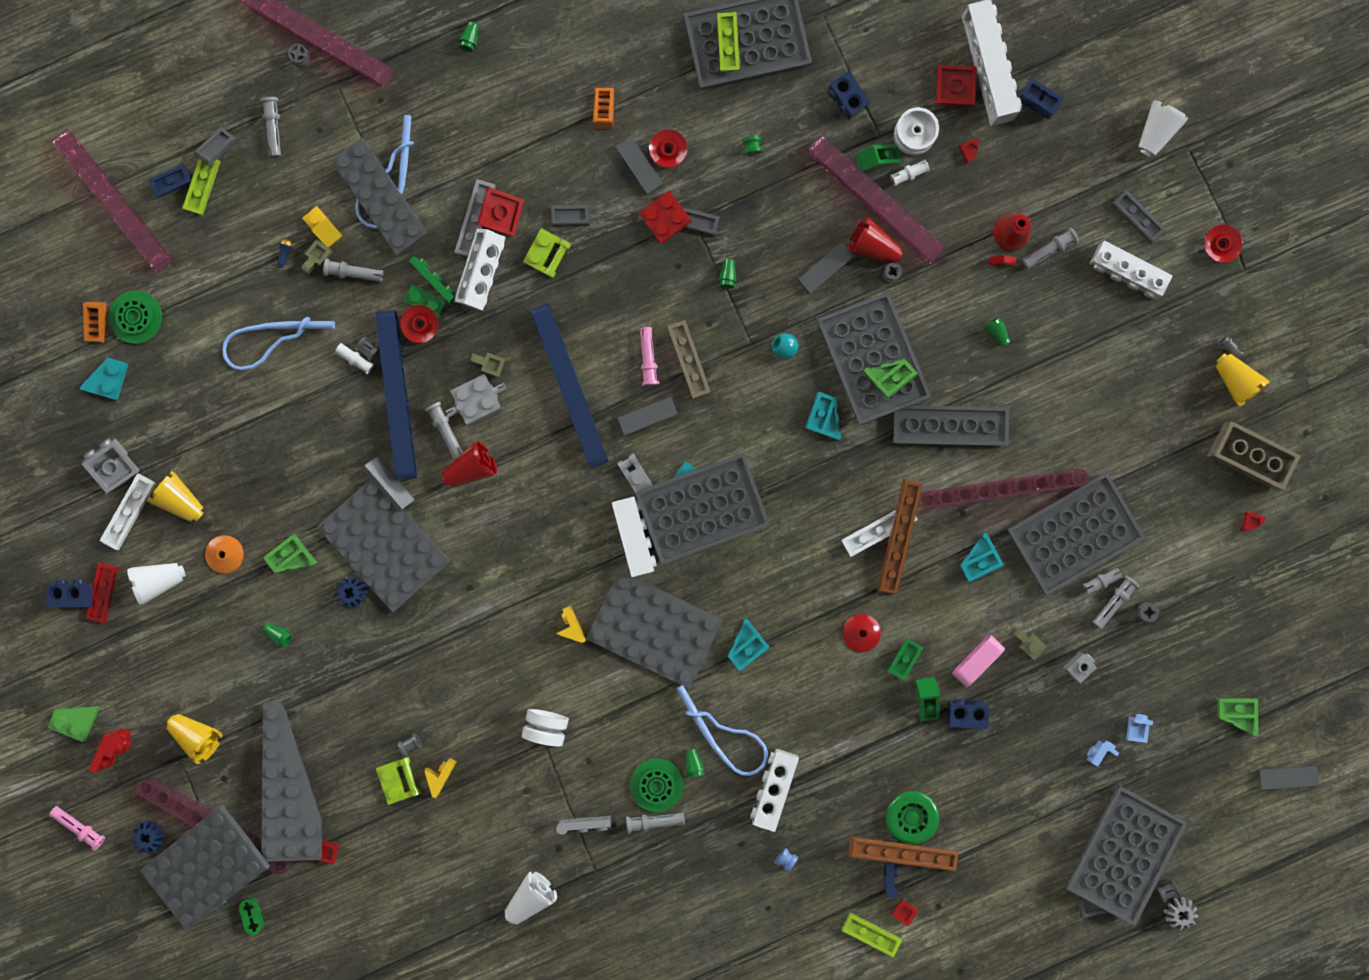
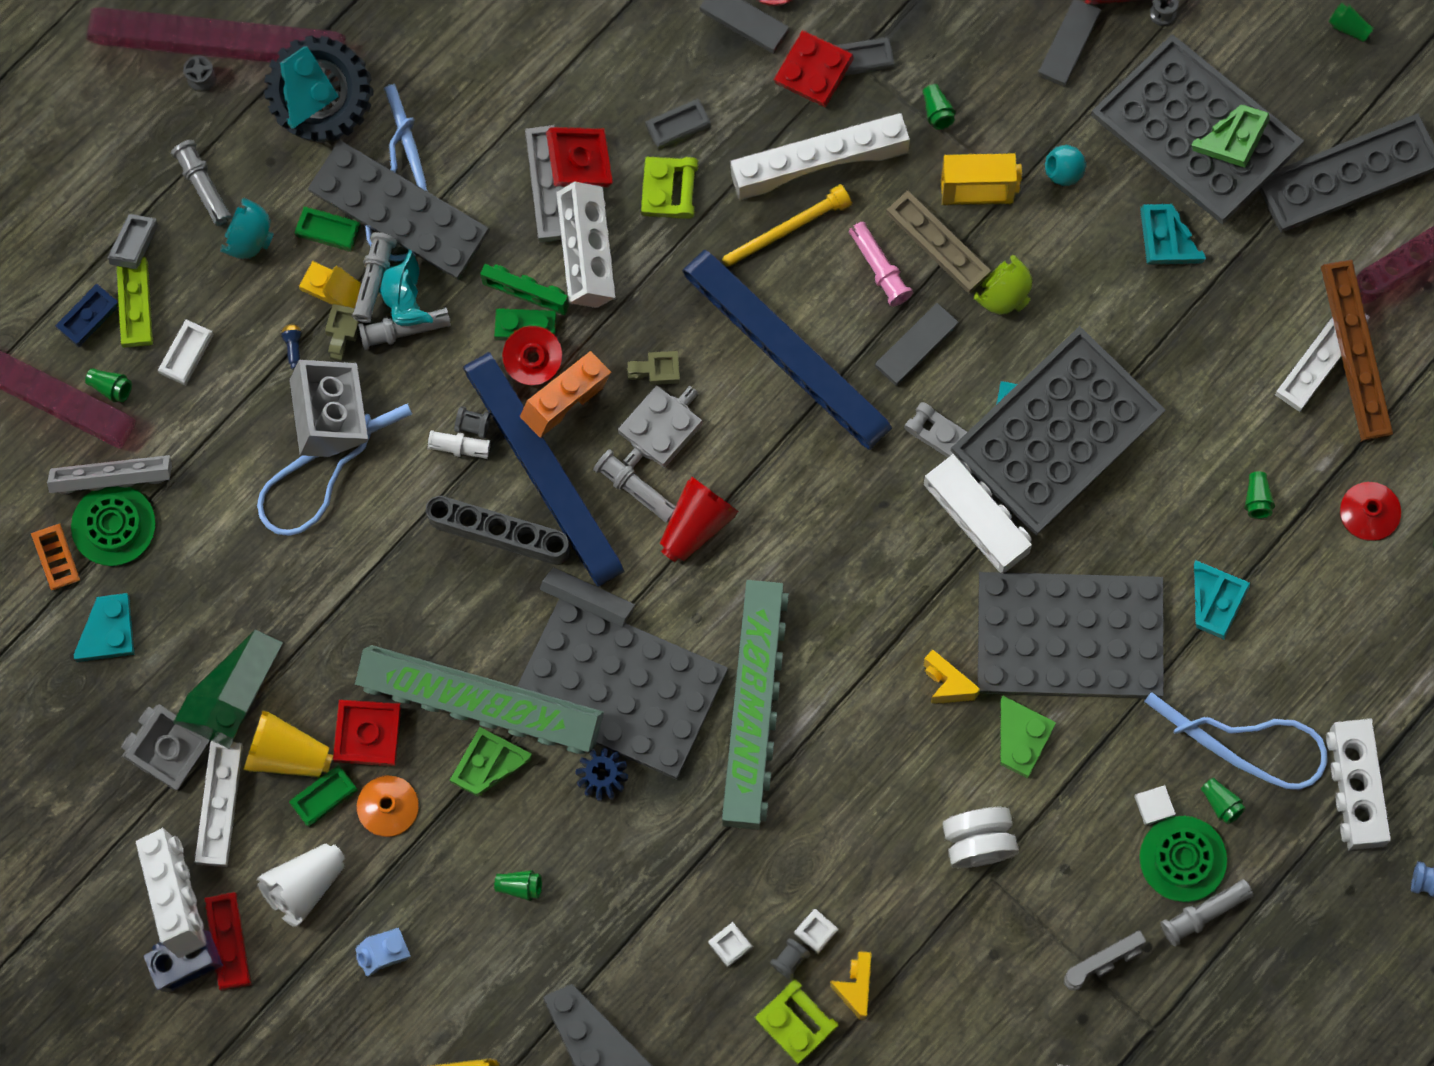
camera: 15 degrees left, 15 degrees down
none -> light grey plate [47,455,172,494]
none -> green cone [85,368,132,402]
none -> white brick [136,828,206,958]
none -> white tile [158,320,214,386]
none -> dark green wedge [173,629,283,749]
none -> teal cylinder [220,198,274,259]
none -> black wheel [264,35,373,143]
none -> teal wing [280,46,339,128]
none -> green tile [289,764,358,827]
none -> light grey slope [290,360,368,457]
none -> green tile [294,206,361,252]
none -> red plate [333,700,402,766]
none -> light grey pin [352,232,397,323]
none -> sand green brick [355,645,604,754]
none -> light blue bracket [356,928,410,976]
none -> teal hair [379,250,433,326]
none -> dark grey beam [426,496,570,565]
none -> orange arch [520,351,611,438]
none -> white tile [708,922,752,967]
none -> yellow piece [722,184,852,267]
none -> sand green brick [722,580,789,830]
none -> white arch [731,113,910,201]
none -> white tile [794,909,838,954]
none -> yellow window [941,153,1022,205]
none -> lime cylinder [974,255,1032,315]
none -> bright green wing [1000,696,1056,779]
none -> white tile [1135,785,1175,826]
none -> green cone [1244,471,1275,519]

